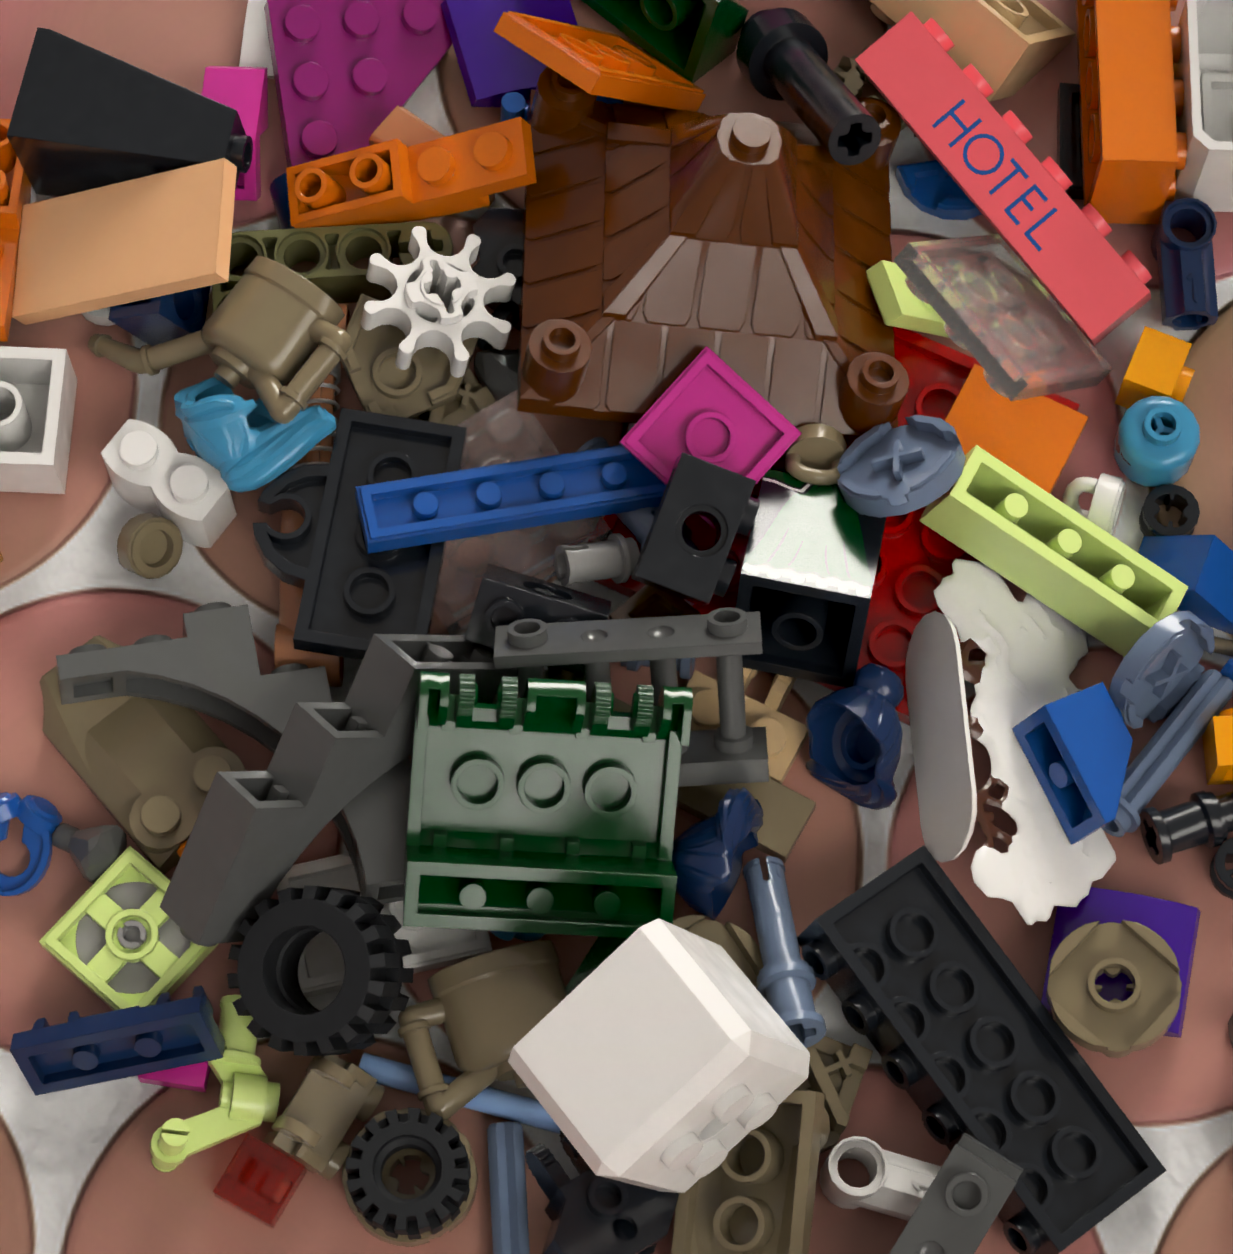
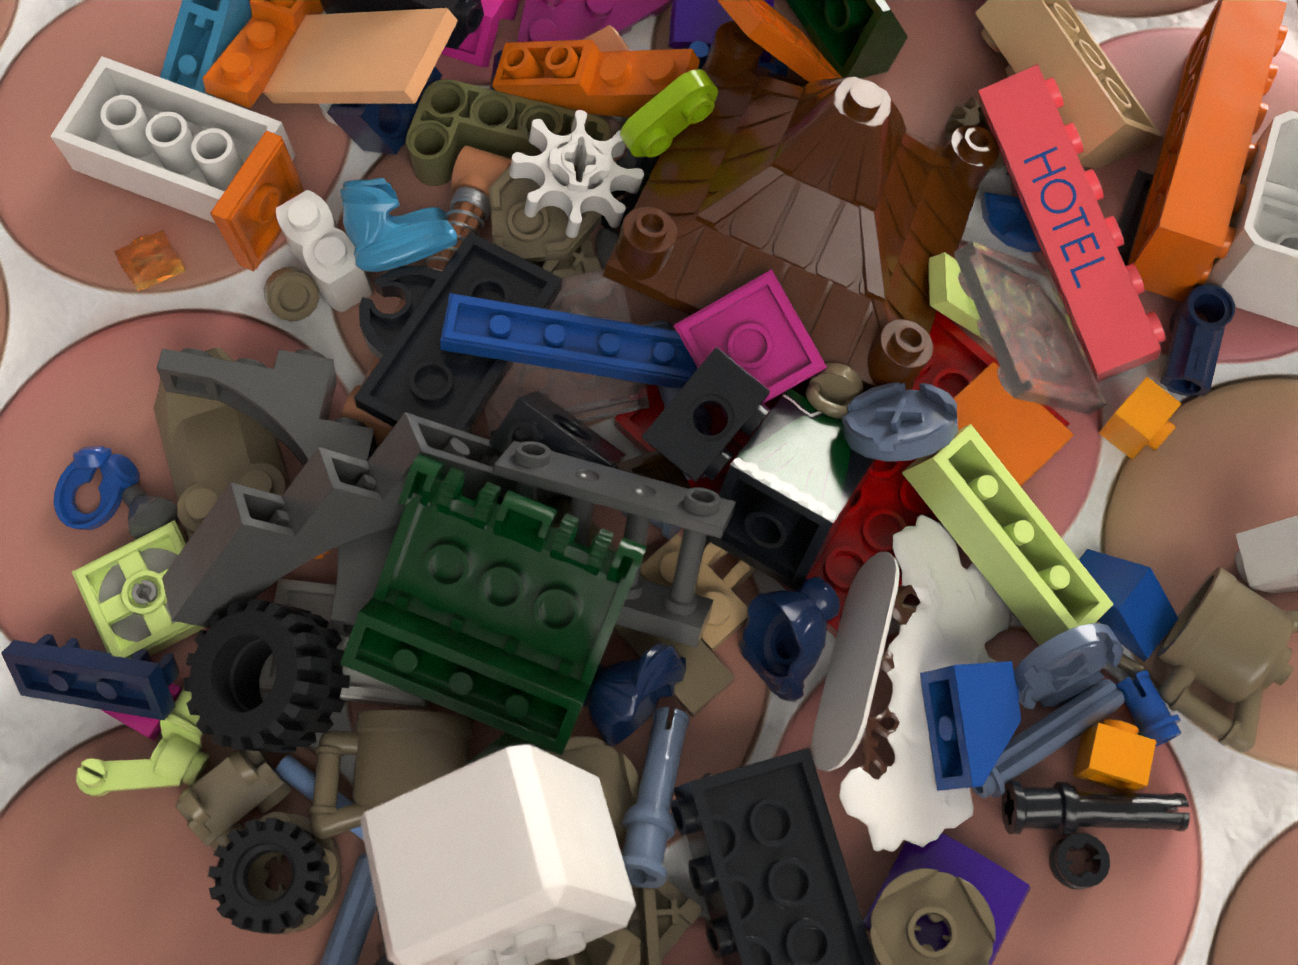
camera: 20 degrees right, 0 degrees up
dark tan piece [88,256,352,424] -> none
clear red tile [213,1133,307,1229] -> none
light grey pin [554,533,640,586] -> none
black piece [736,8,881,165] -> none
white tile [1063,473,1126,535] -> none
dark azure head [1114,396,1200,487] -> none
black bush [1139,484,1200,536] -> none
none -> orange tile [210,130,305,272]
none -> lime plate [620,69,718,158]

